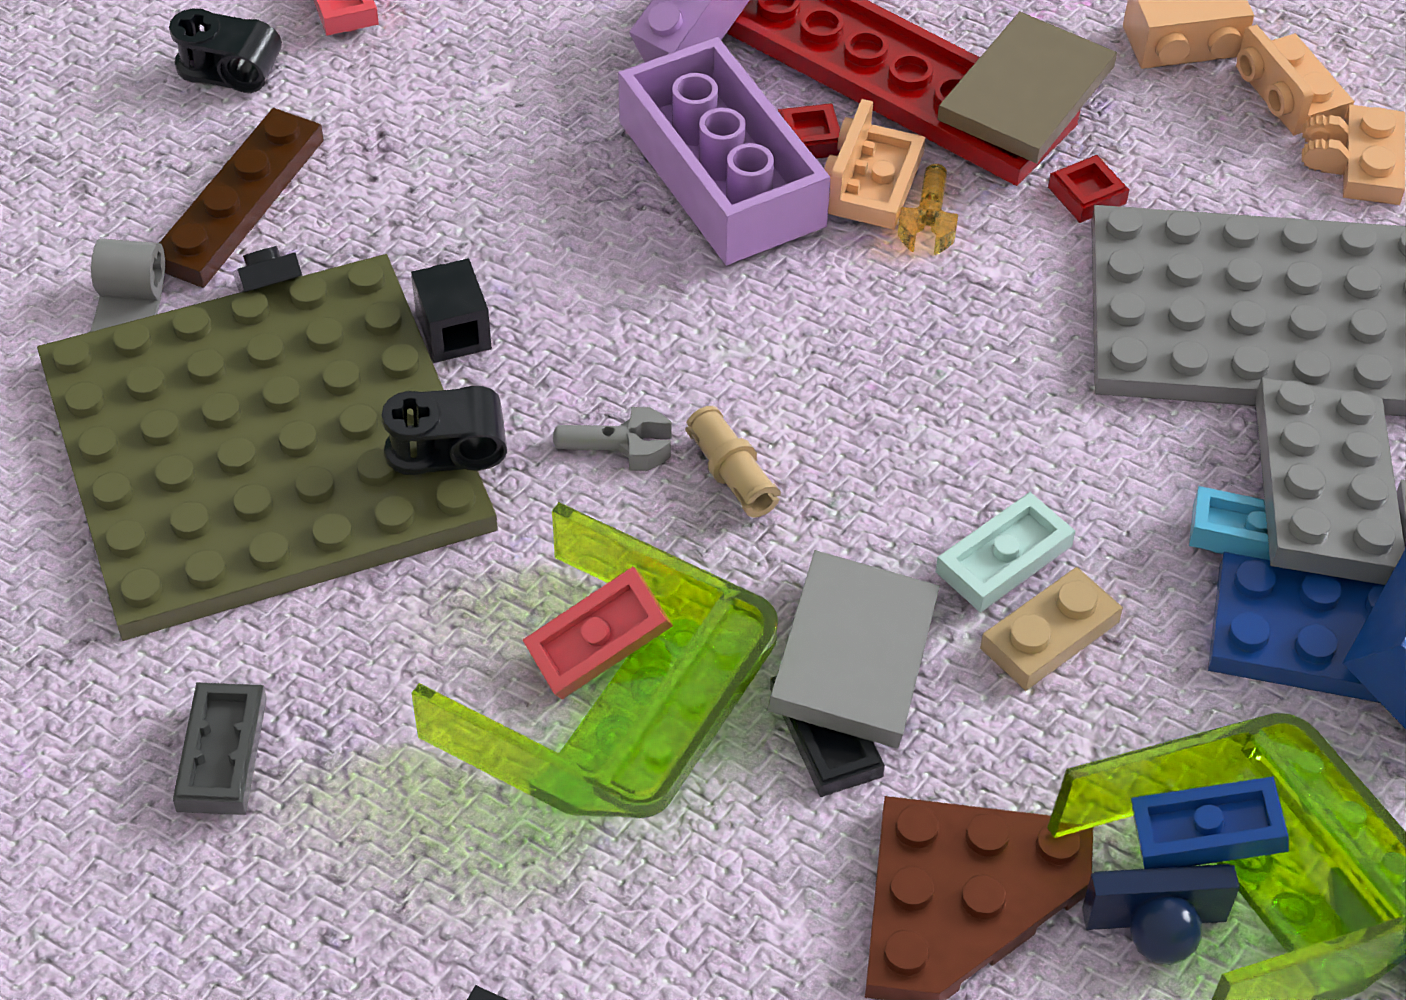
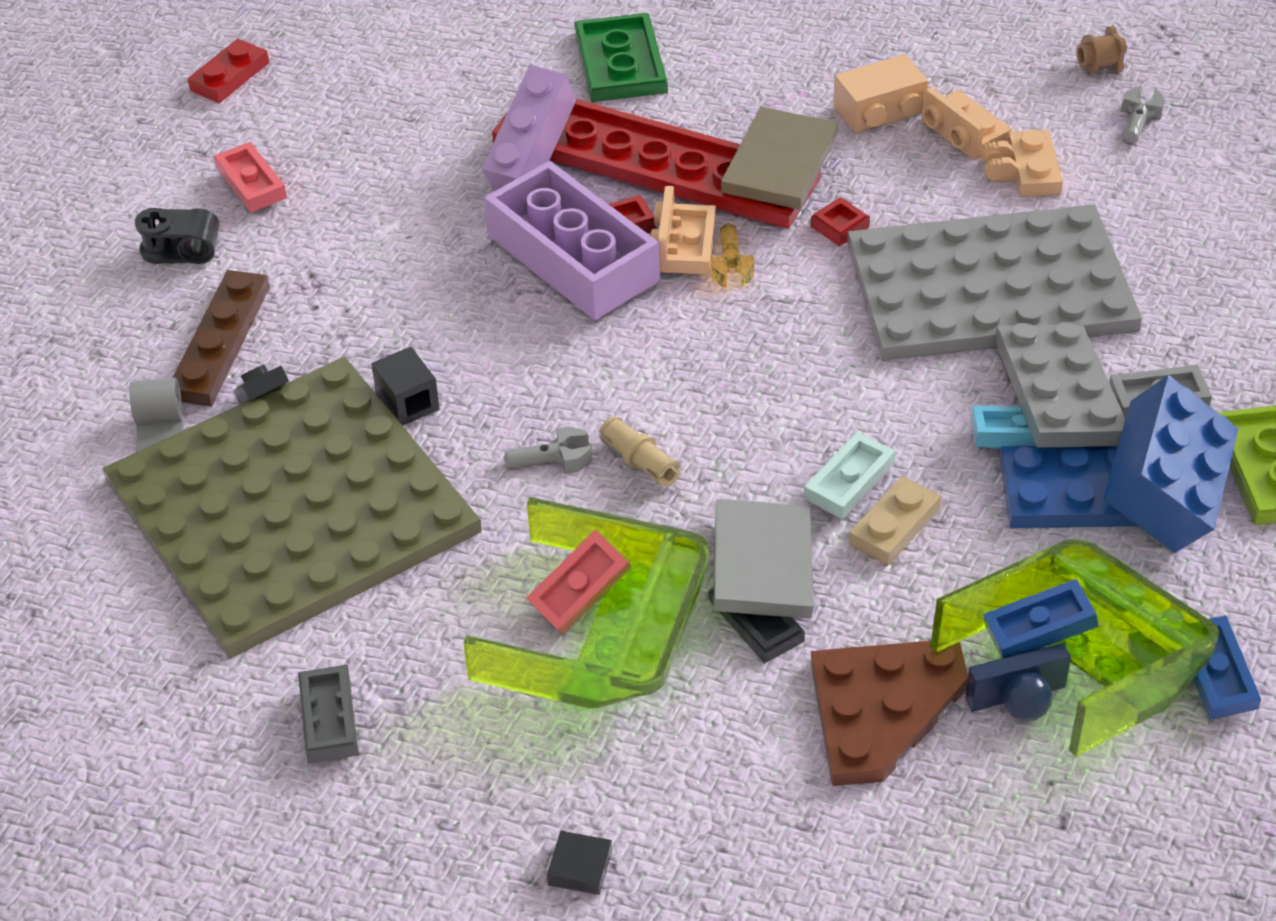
camera: 10 degrees left, 5 degrees down
black piece [382,386,507,475] -> none

